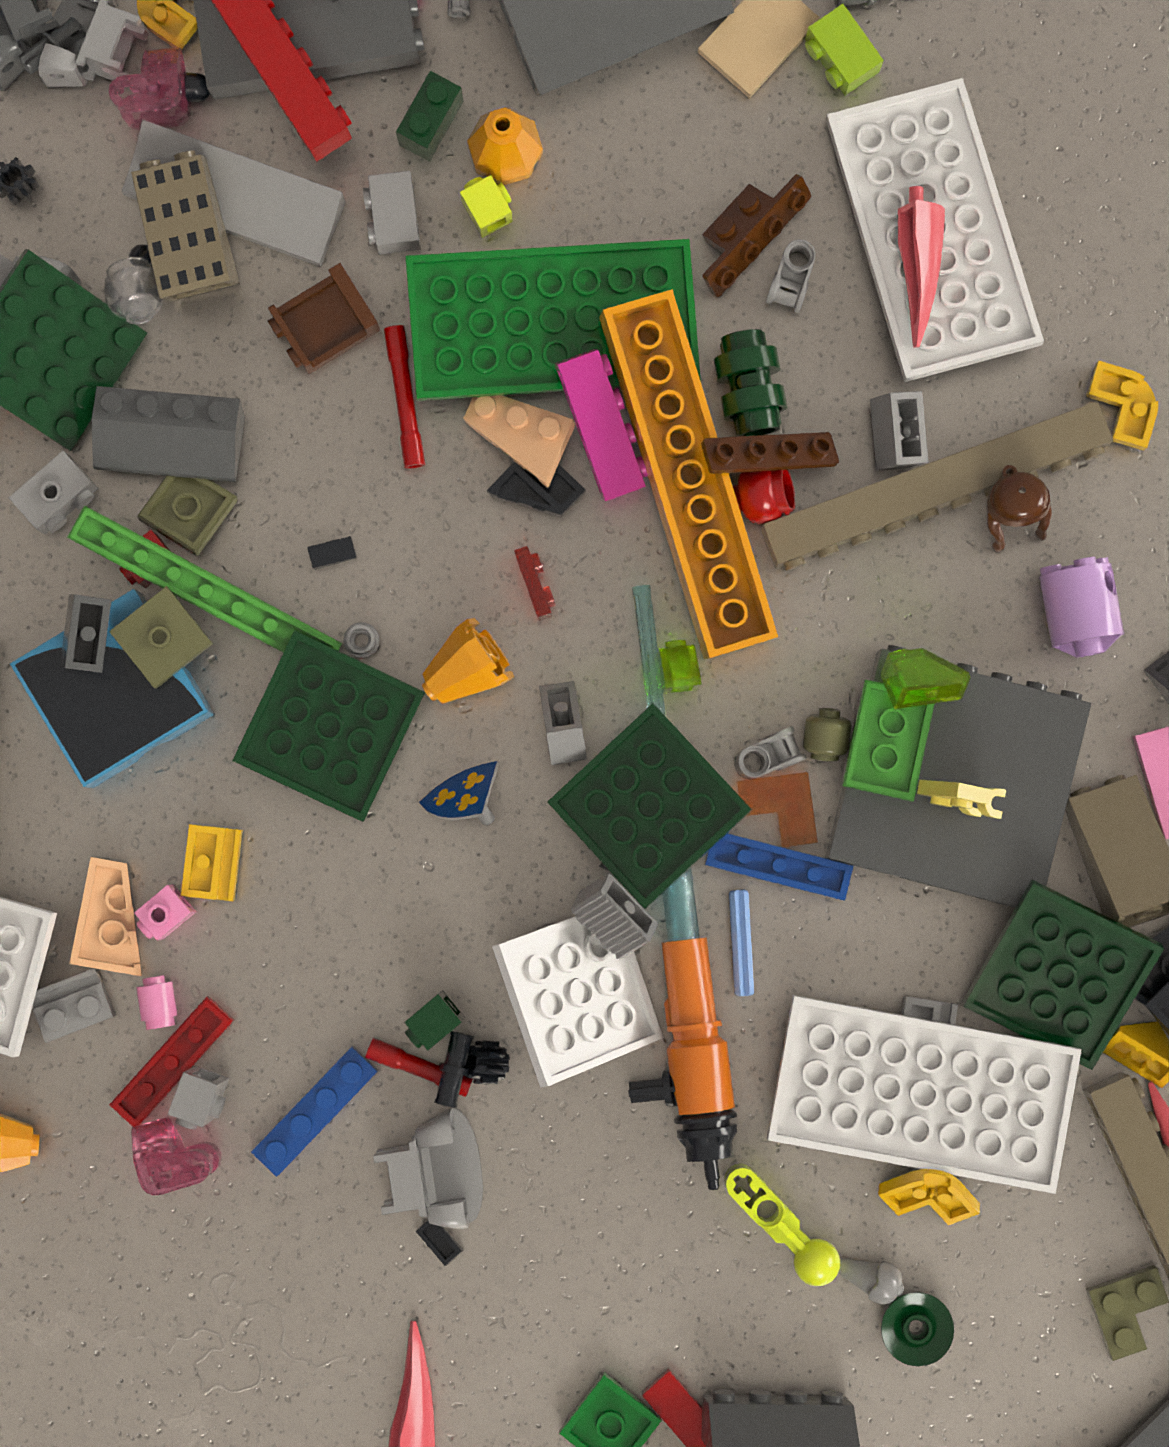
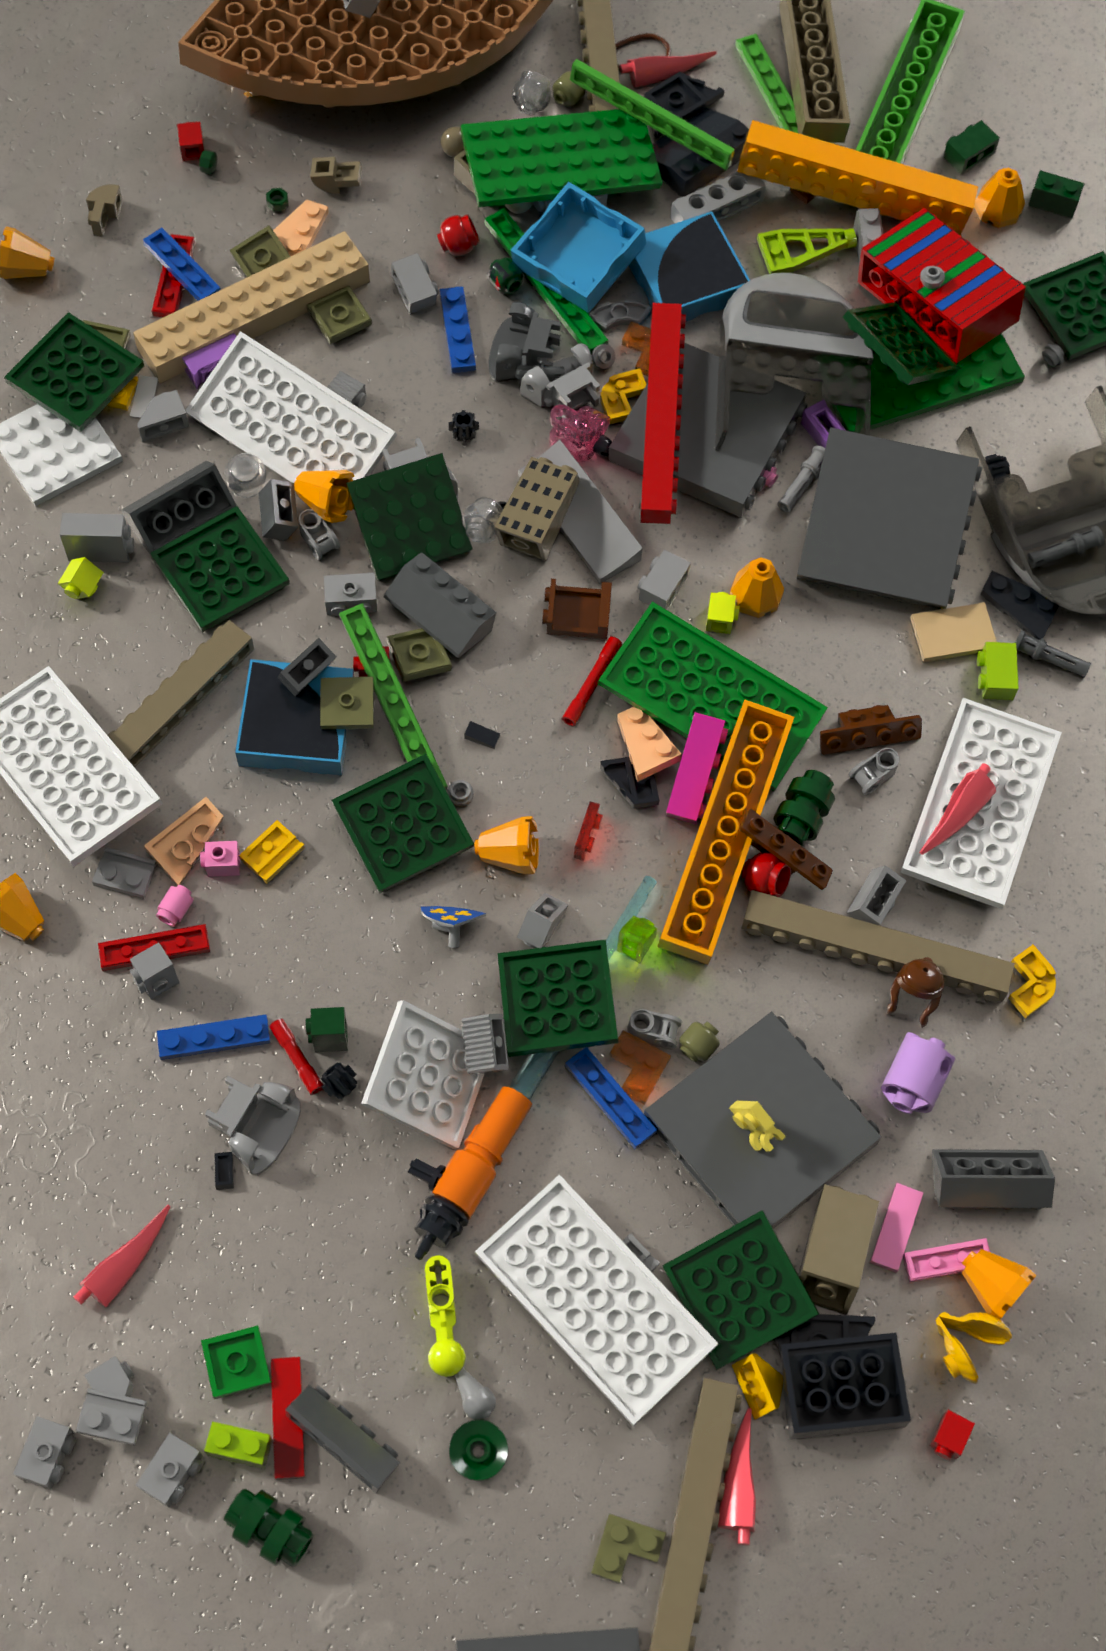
camera: 35 degrees right, 20 degrees down
clear pink piece [131,1117,222,1196] -> none
dark green brick [396,71,464,162] -> none
black pin [434,1031,474,1108] -> none
light blue axle [729,890,754,996] -> none
bright green tile [841,679,936,802] -> none
yellow plate [878,1169,980,1225] -> none
clear neon green slope [880,648,971,709] -> none

